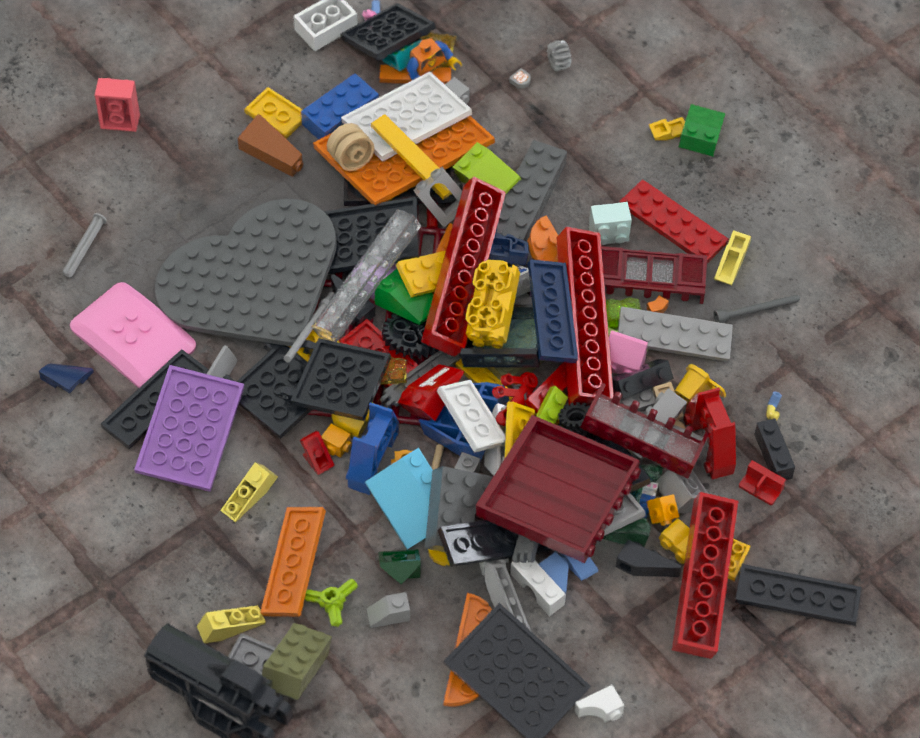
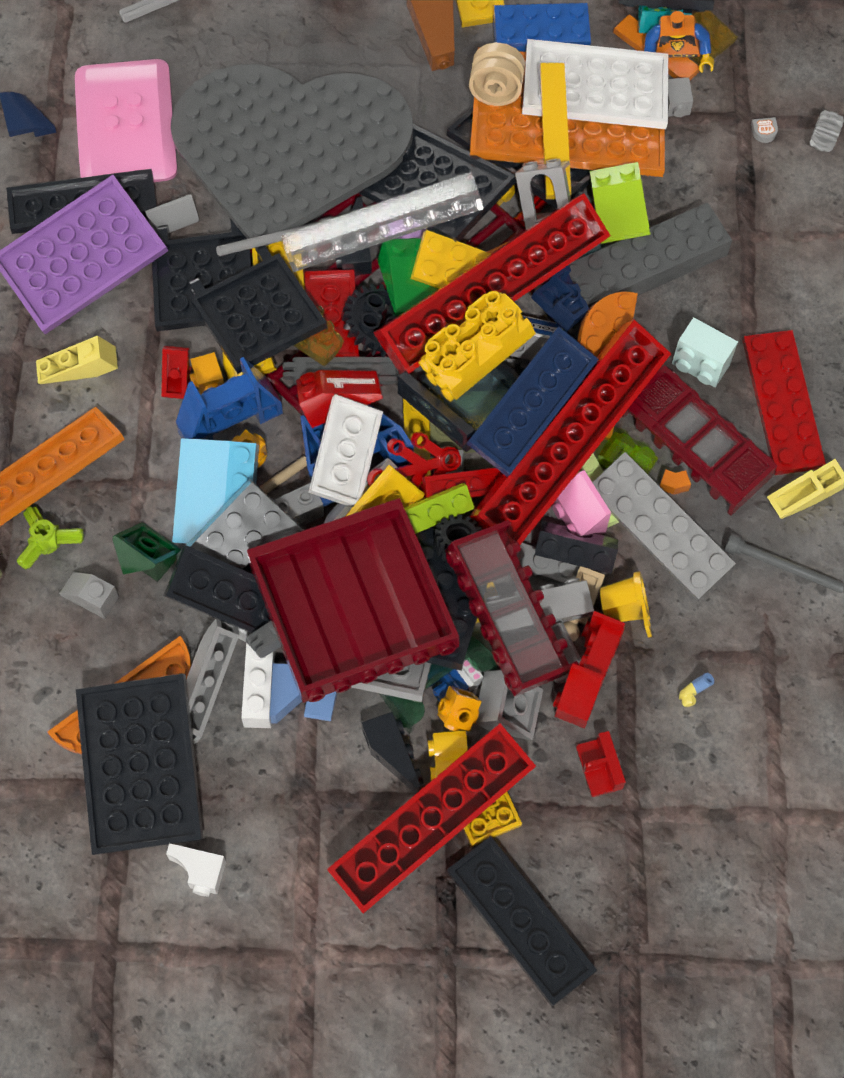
camera: 40 degrees right, 10 degrees up
black brick [754,418,795,480] -> none

